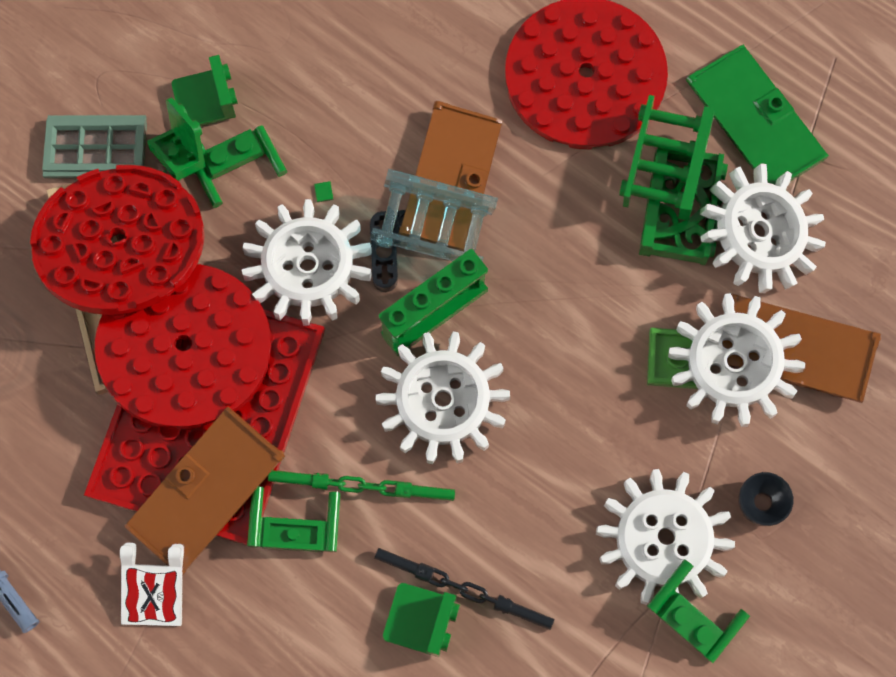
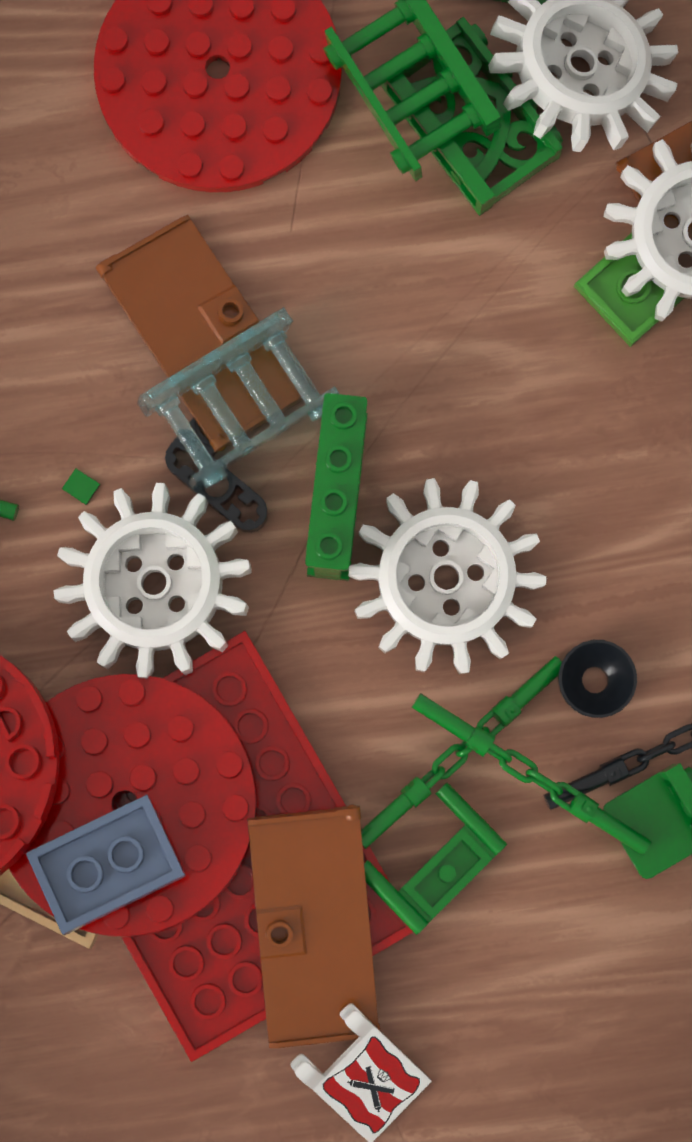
camera: 45 degrees left, 10 degrees up
none -> sand blue plate [26,795,186,935]
none -> green piece [411,693,652,855]
none -> black piece [558,640,637,718]

